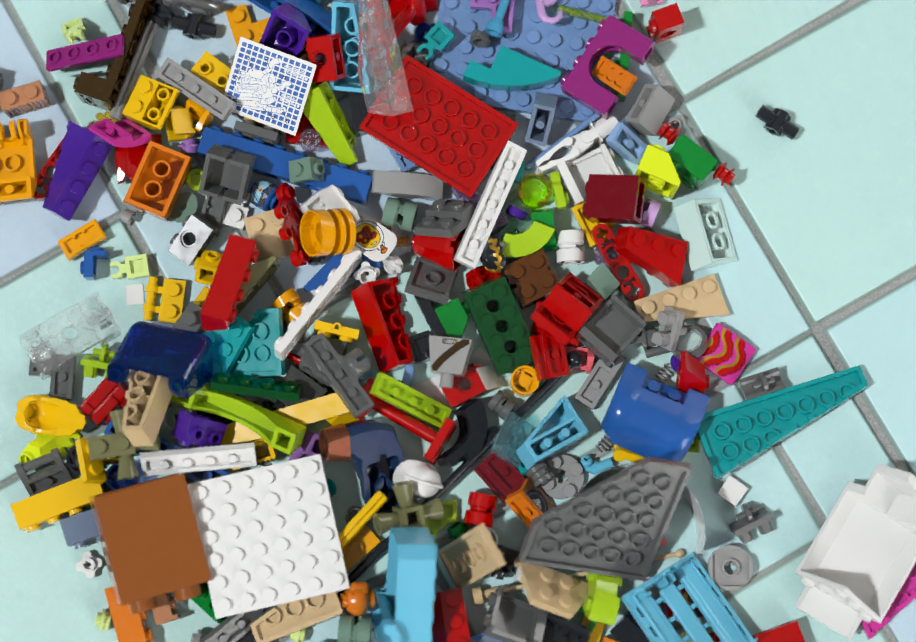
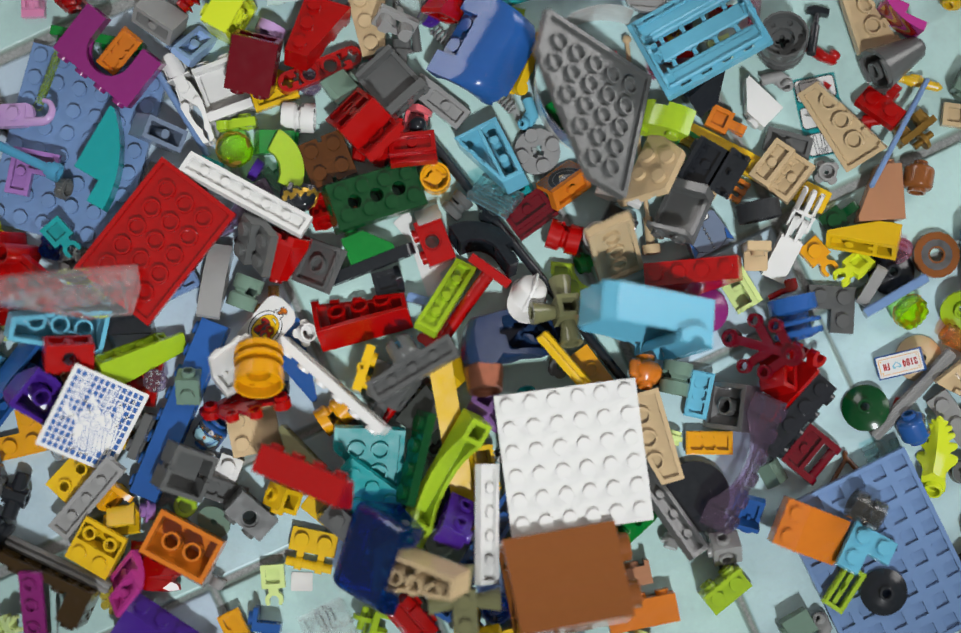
camera: 85 degrees left, 5 degrees up
white plate [382,254,404,277] -> none
light grey torso [429,335,474,389] -> none
dark grey wheel [526,461,555,489] -> none

